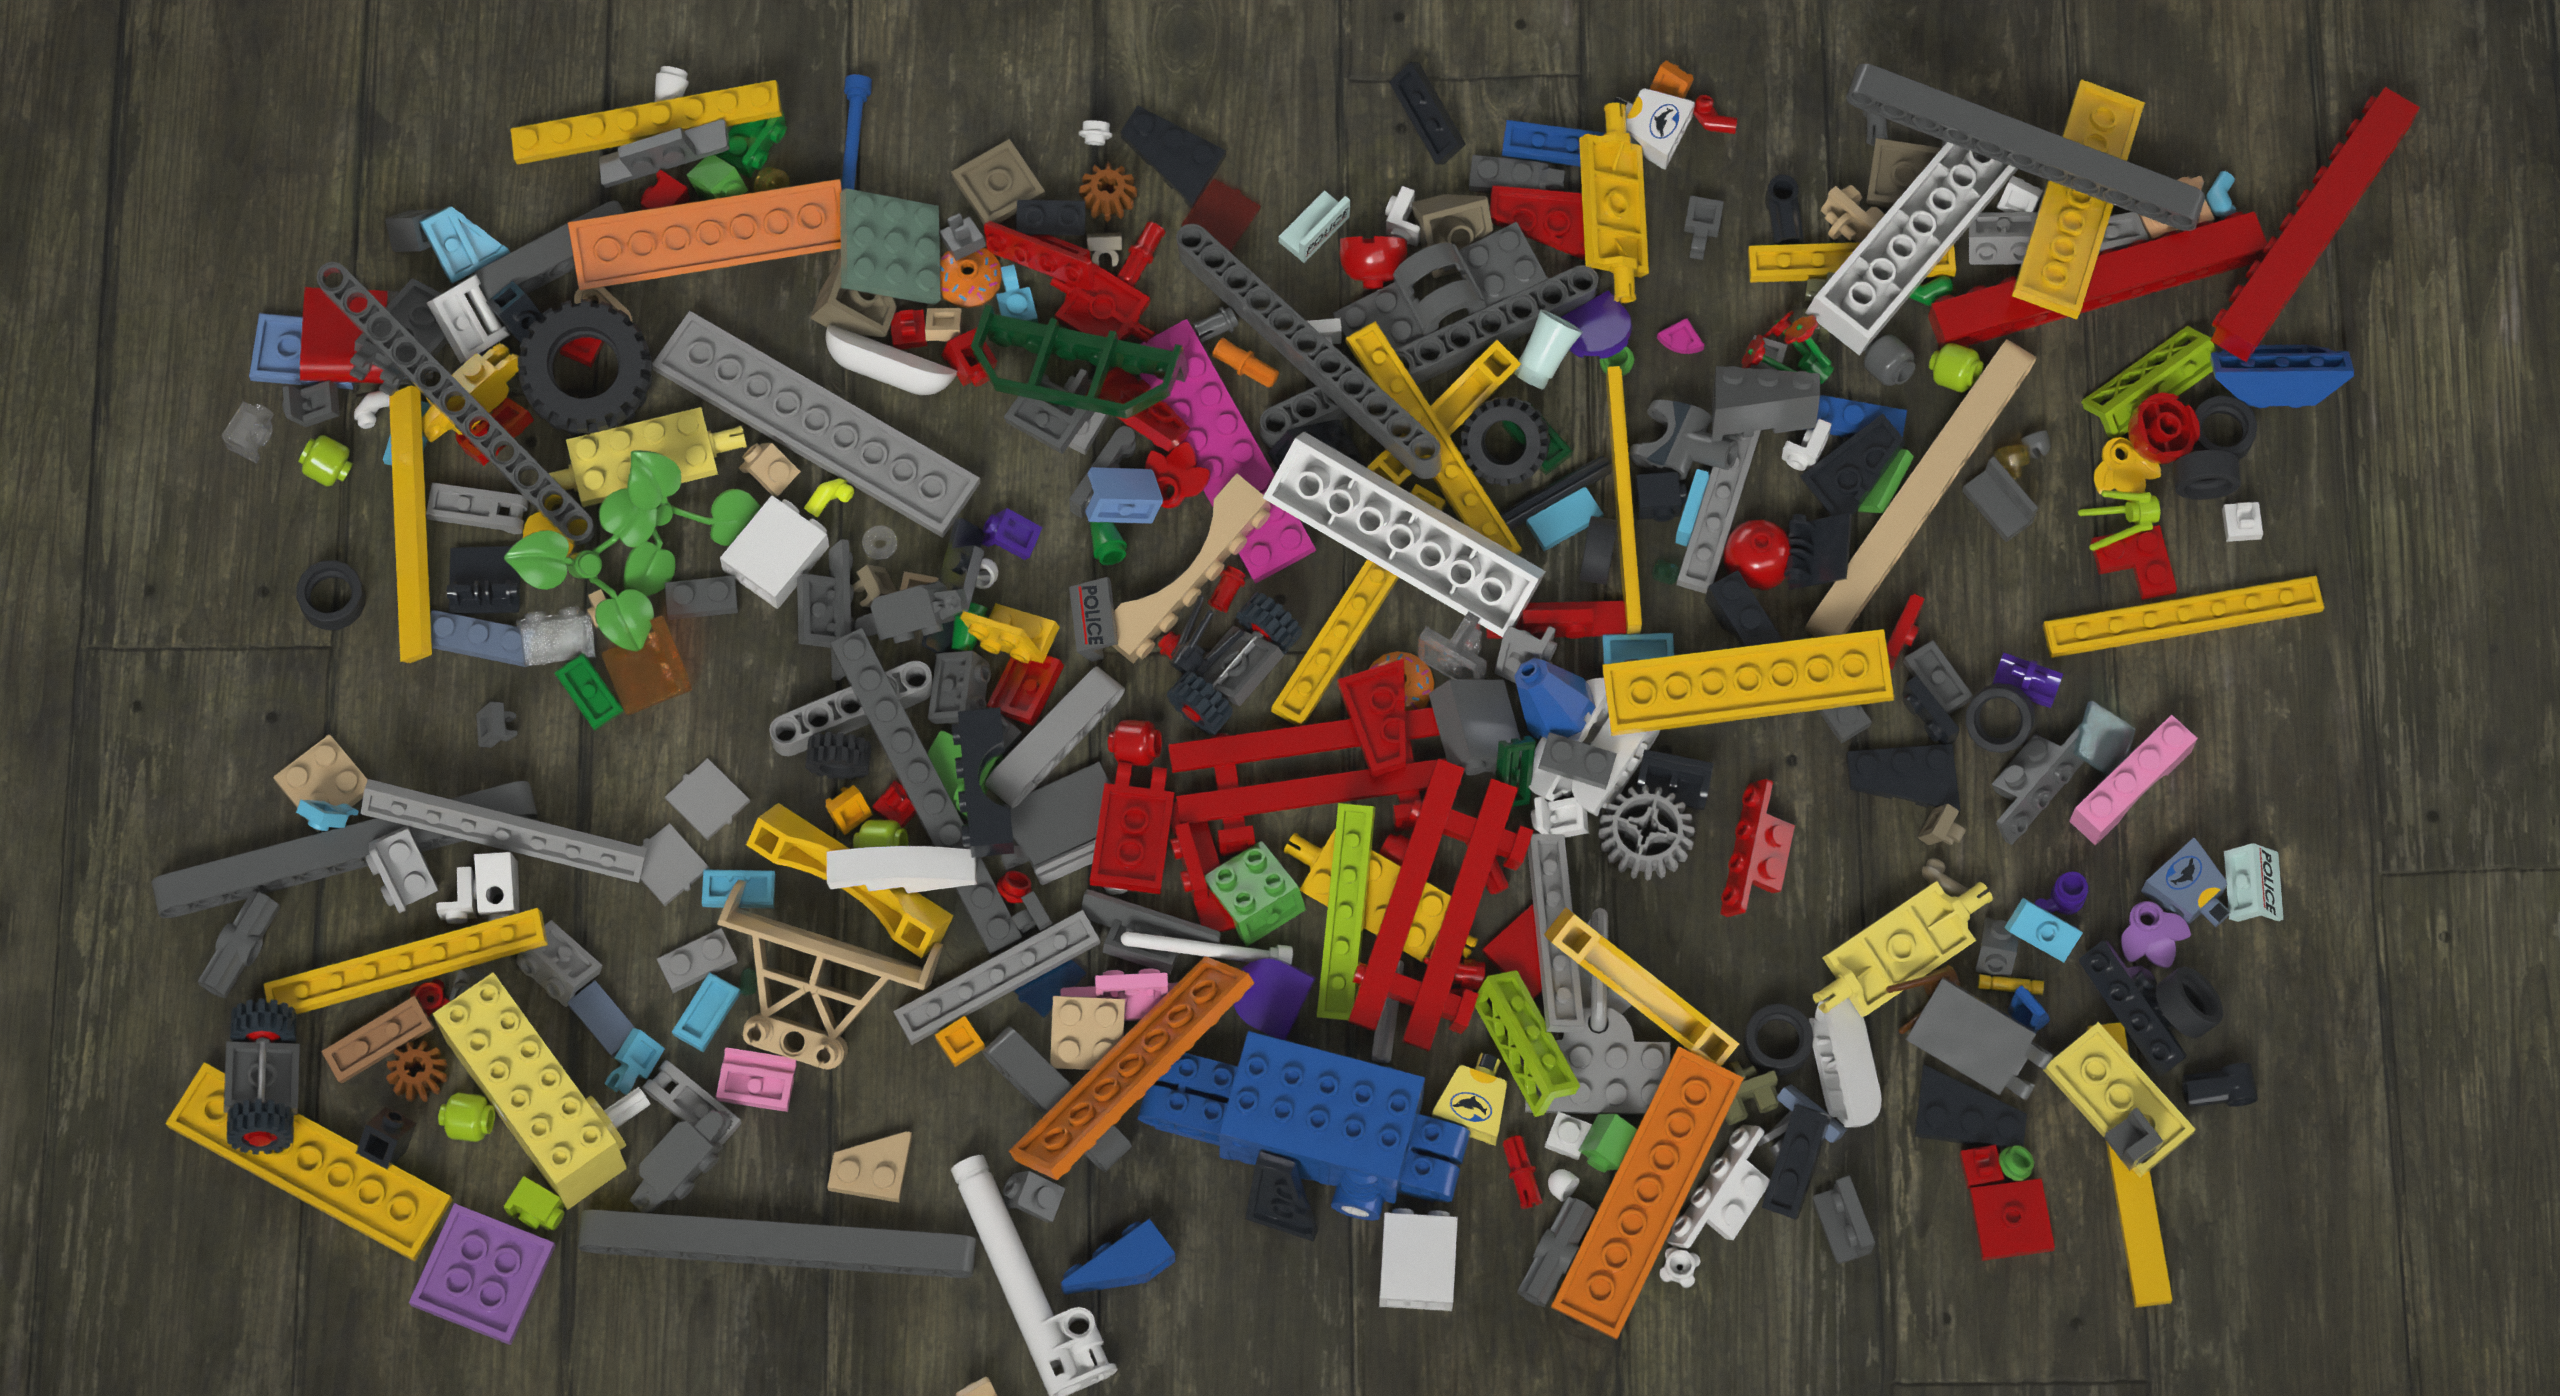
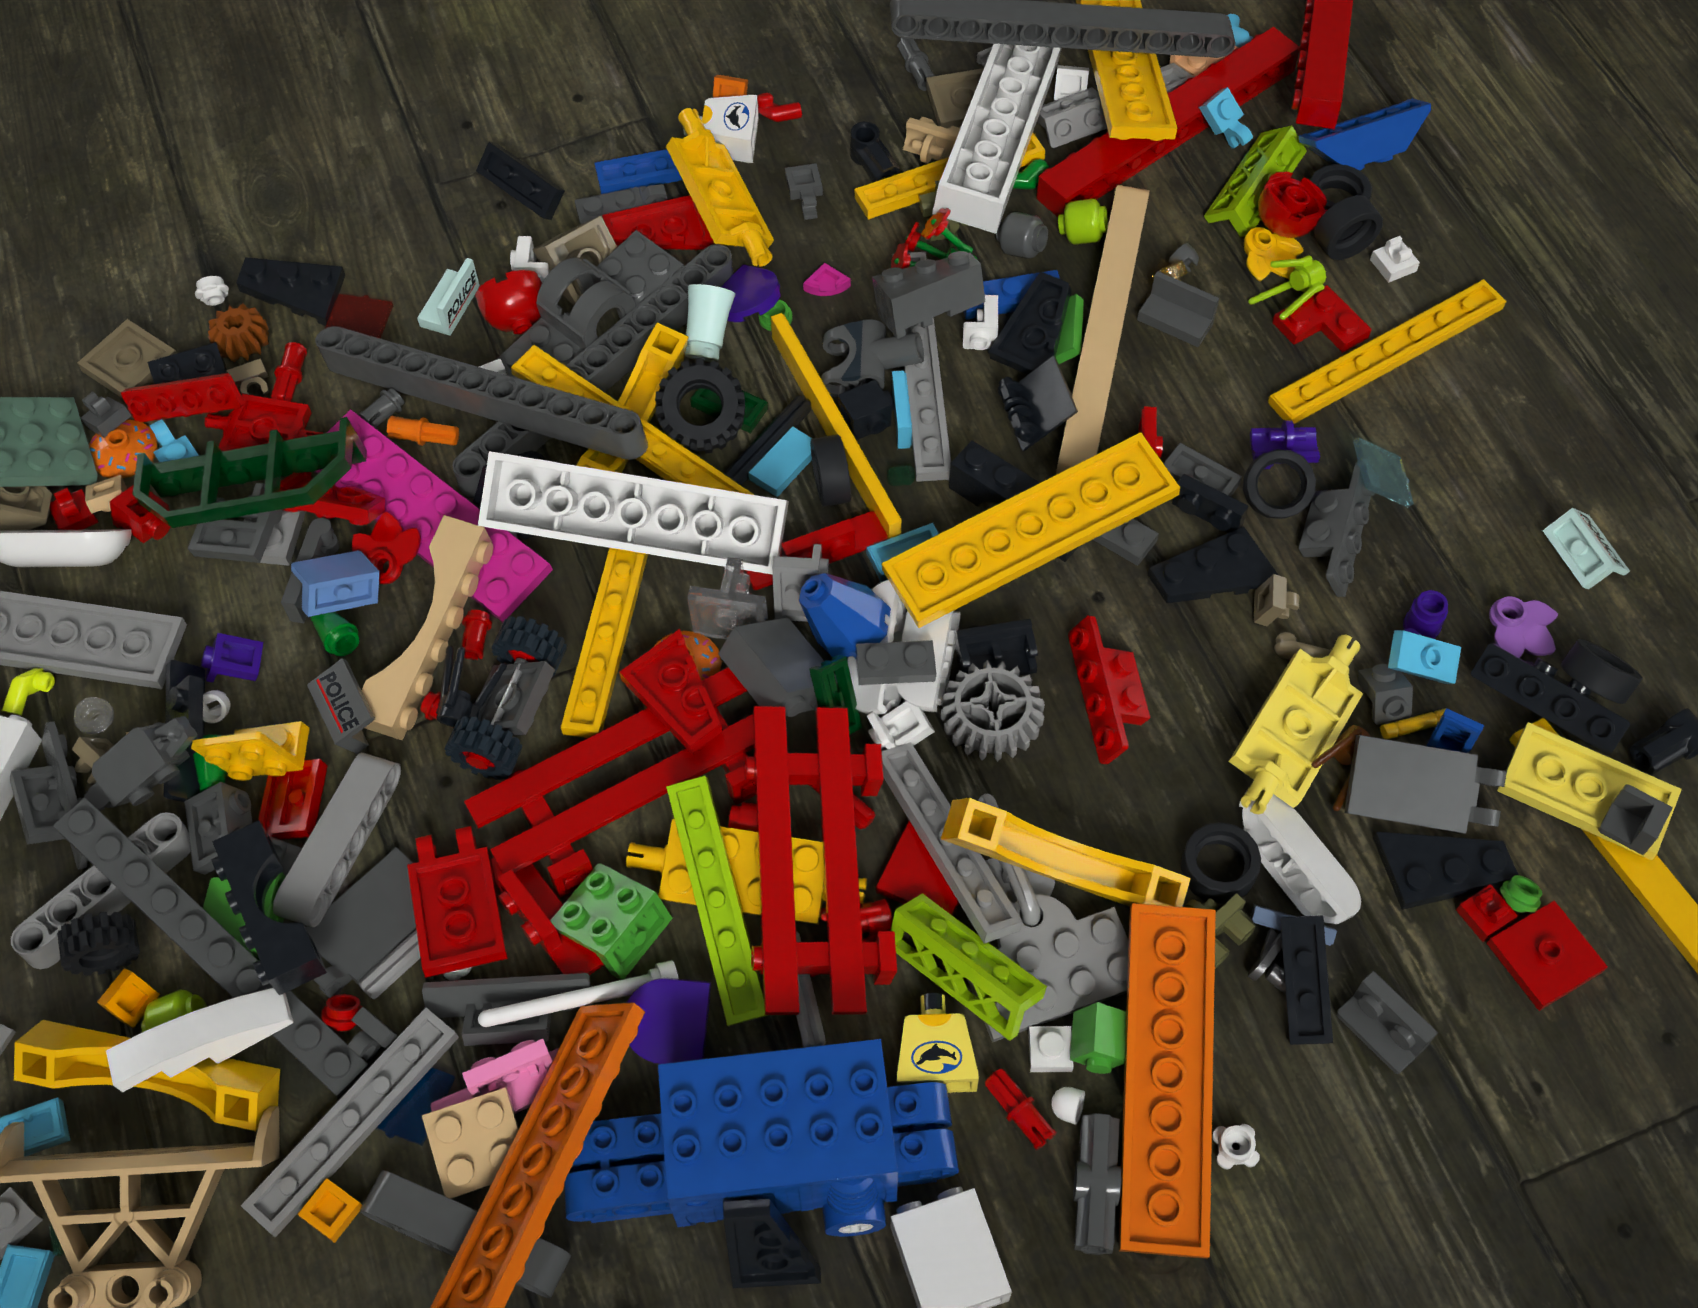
camera: 20 degrees left, 10 degrees down
red tile [872,781,916,829] -> none
red head [1108,720,1162,766] -> none
white bracket [1667,1125,1770,1248] -> none
red cylinder [1723,519,1792,591] -> none
bright pink arch [2069,715,2198,845] -> none
sand blue torso [2141,838,2231,927] -> none
none -> medium azure plate [1199,87,1253,149]

